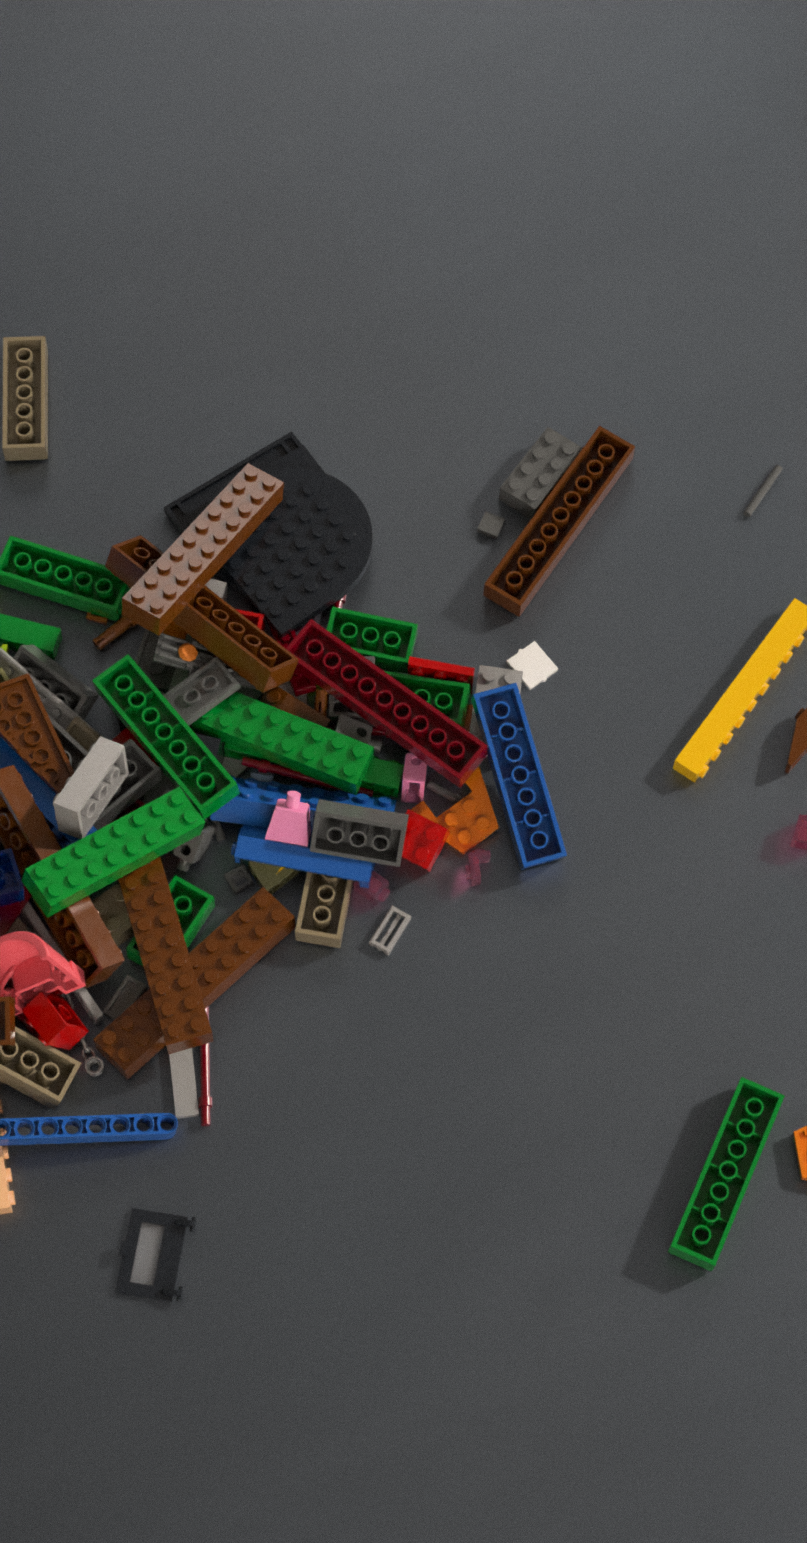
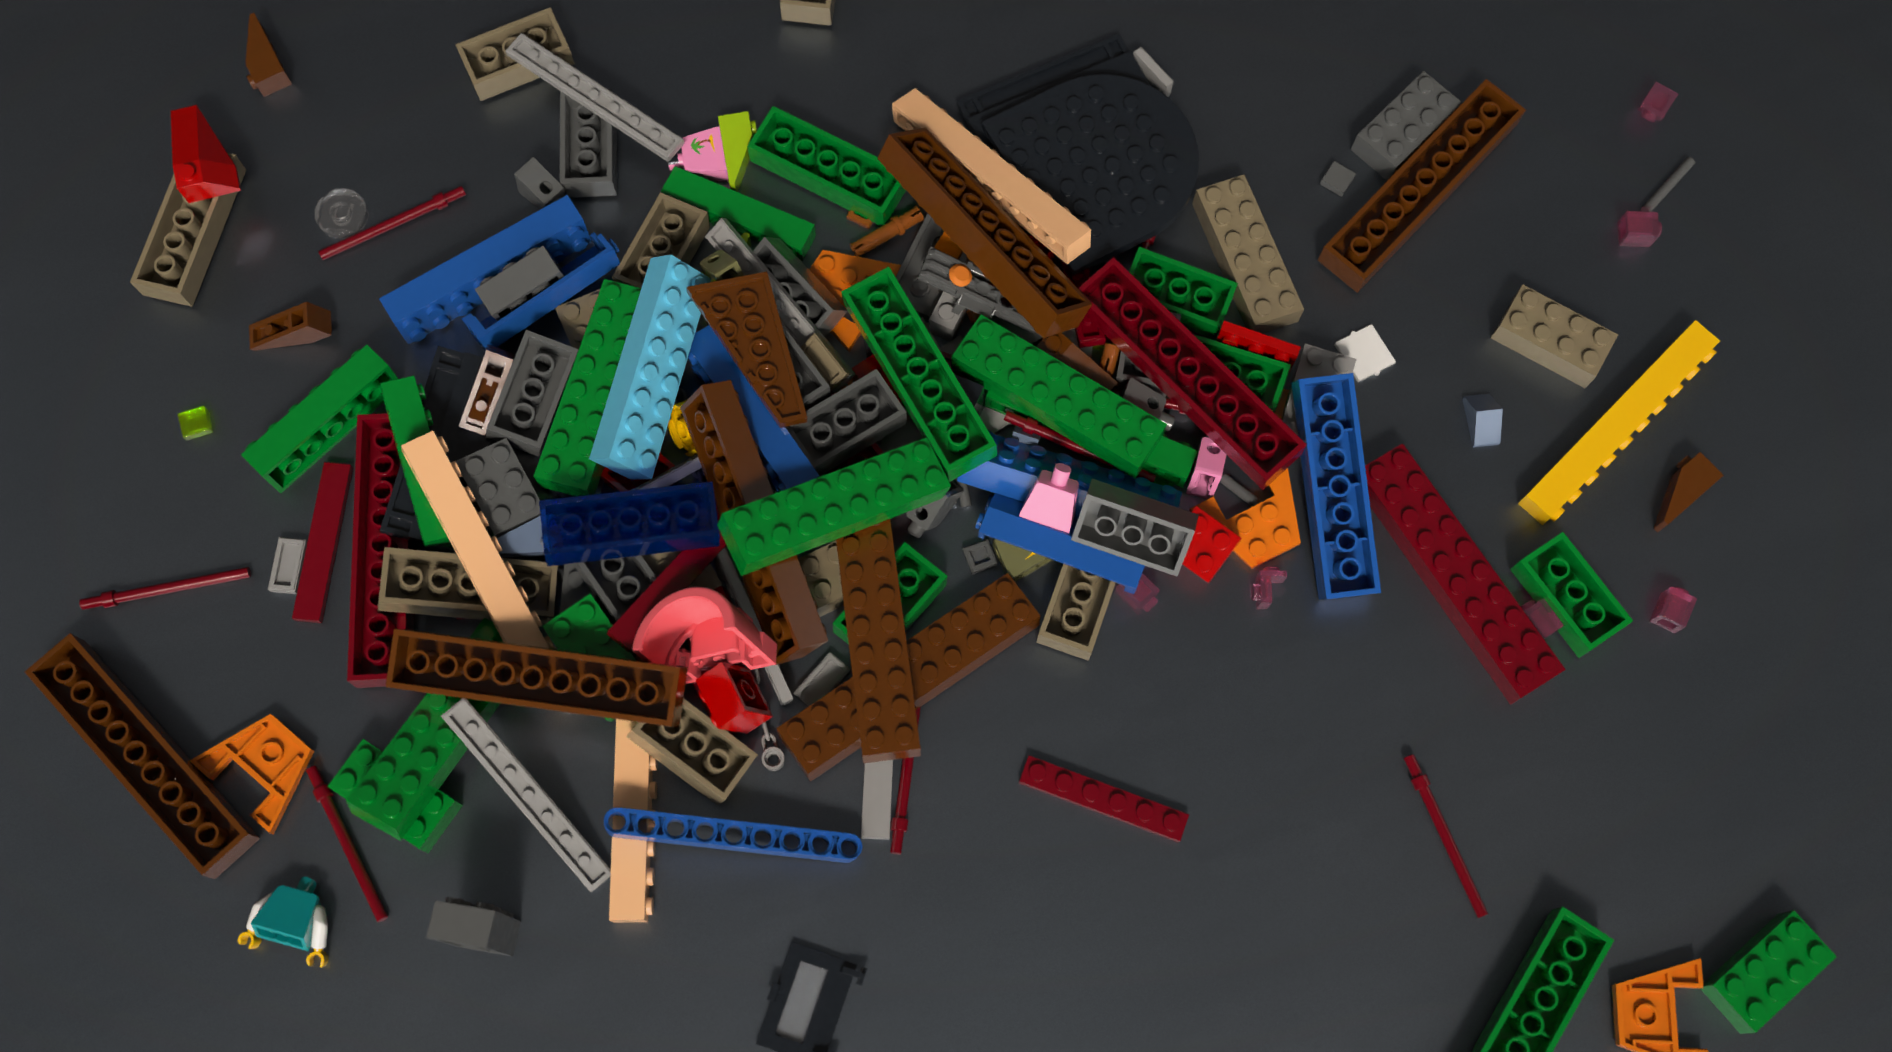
camera: 10 degrees right, 5 degrees up
light grey brick [53,736,129,839] -> none
brick [122,463,284,636] -> none
dark grey tile [163,657,241,726] -> none
light grey tile [369,905,412,956] -> none
none -> orange wing [809,250,901,352]
none -> light nougat brick [892,88,1091,264]
none -> dark red plate [1019,755,1189,843]
none -> light grey tile [1133,47,1173,97]
none -> dark tan brick [1192,175,1304,334]
none -> dark red brick [1365,443,1566,705]
none -> dark red bar [1403,754,1488,918]
none -> sand blue slope [1462,394,1503,448]
none -> dark tan brick [1491,284,1618,388]
none -> green brick [1510,532,1633,658]
none -> clear pink brick [1521,599,1564,639]
none -> clear pink brick [1617,211,1662,247]
none -> clear pink bracket [1637,82,1678,123]

